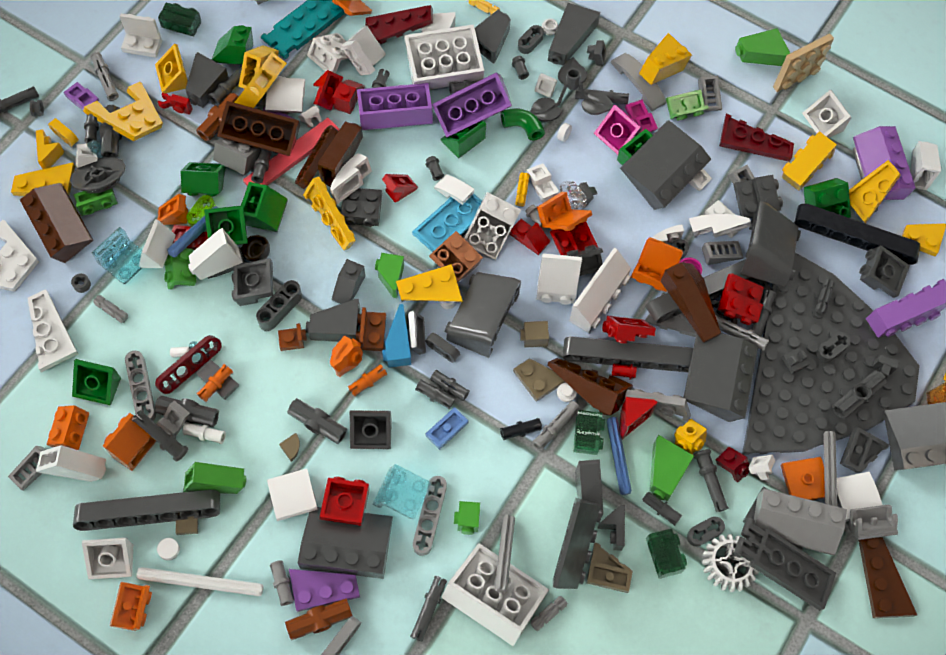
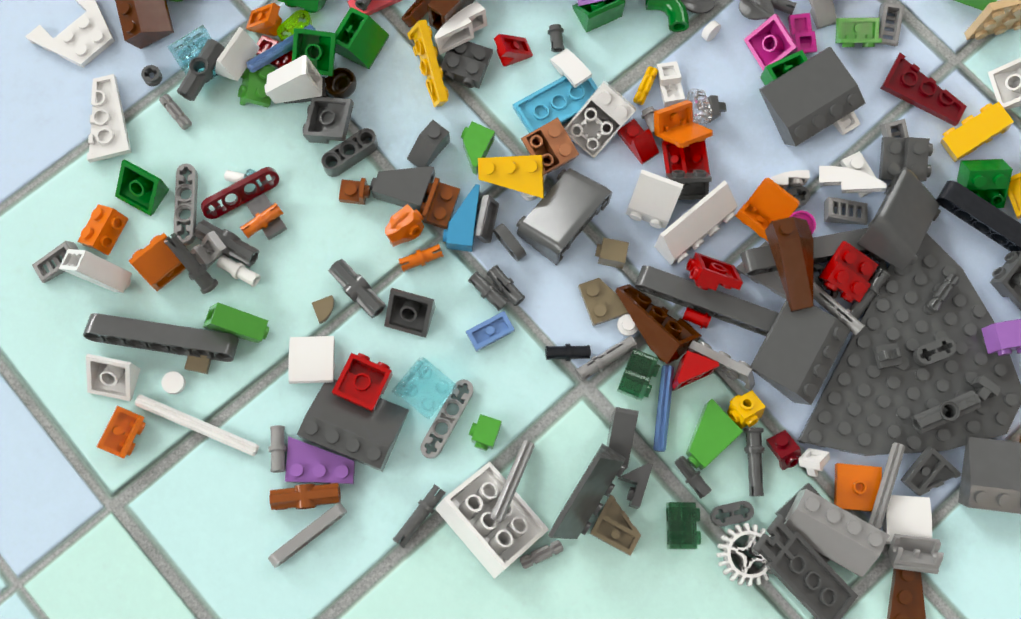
camera: 15 degrees right, 10 degrees up
none -> dark grey piece [177,39,225,101]

